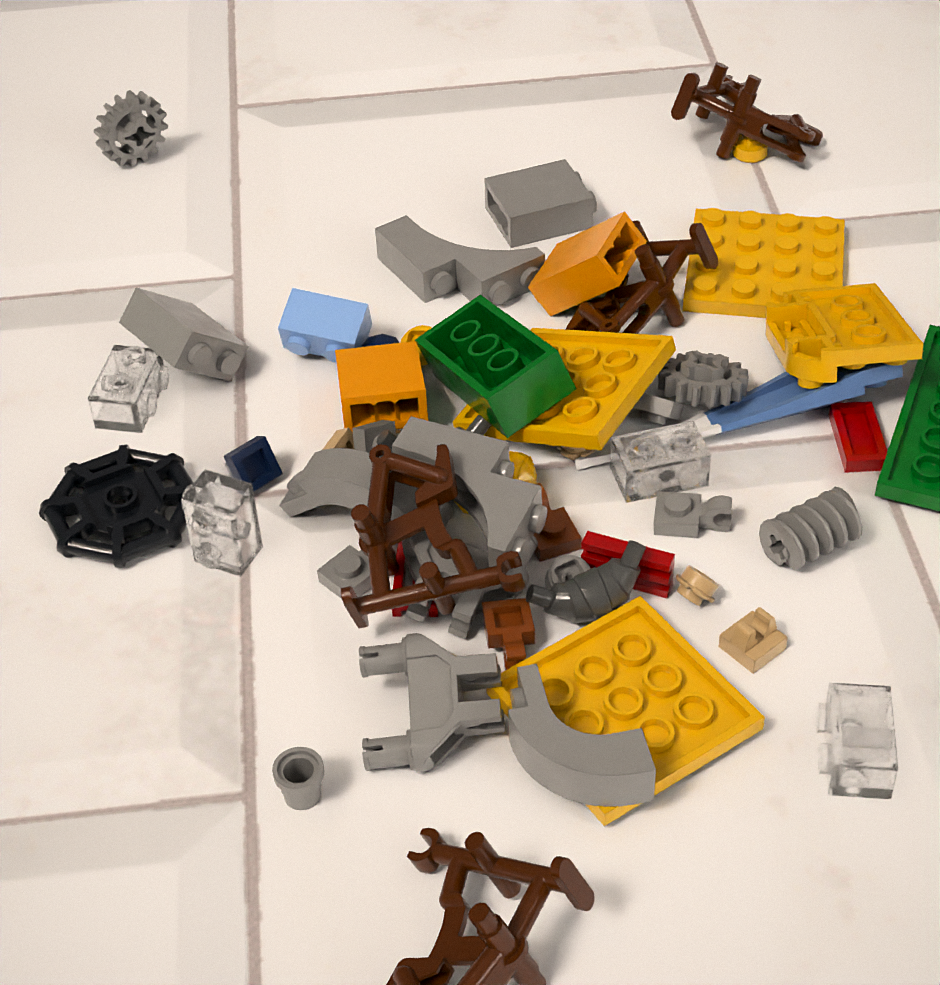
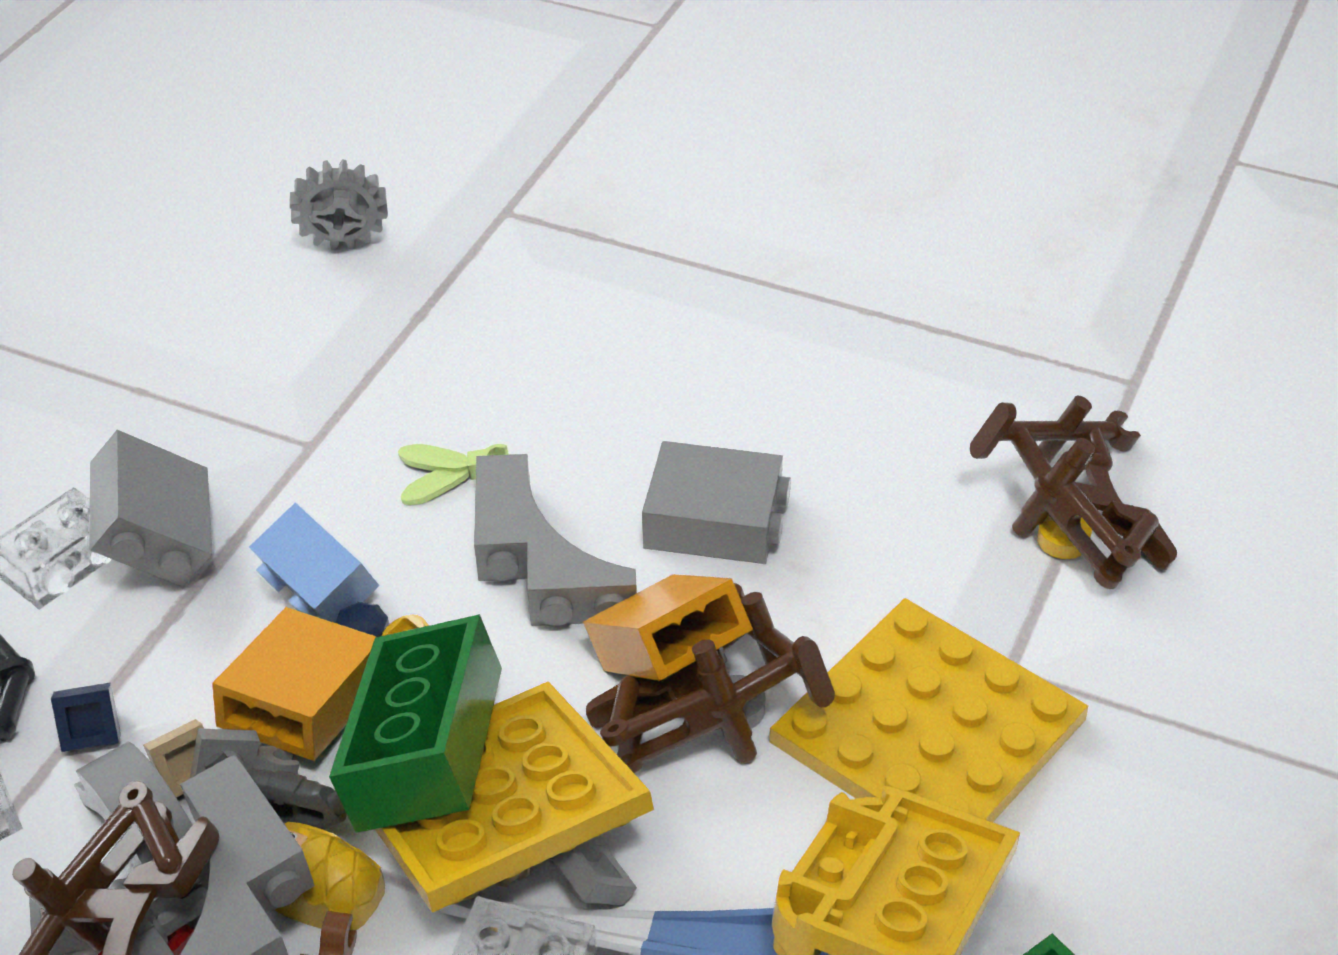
camera: 30 degrees right, 0 degrees up
light grey gear [658,350,749,409] -> none
none -> yellowish green piece [398,444,509,505]

